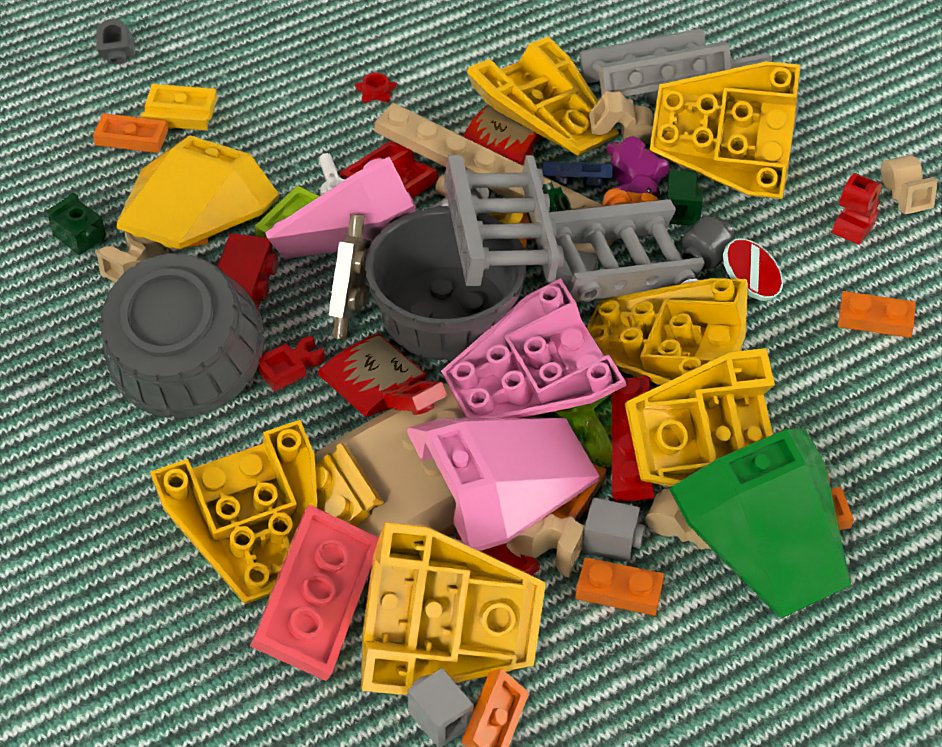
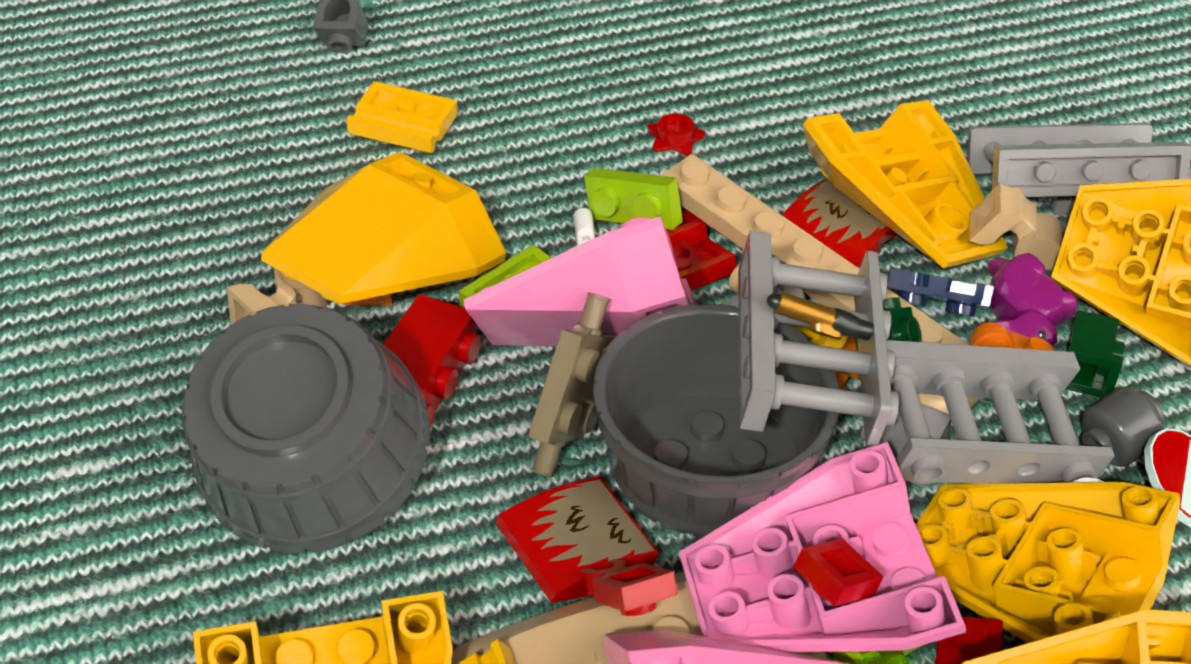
camera: 10 degrees right, 5 degrees down
dark green brick [47,192,106,255] -> none
orange plate [93,113,168,153] -> none
red plate [257,336,325,392] -> none
none -> lime plate [584,168,683,230]
none -> pearl gold piece [767,291,874,341]
none -> red plate [793,538,884,607]

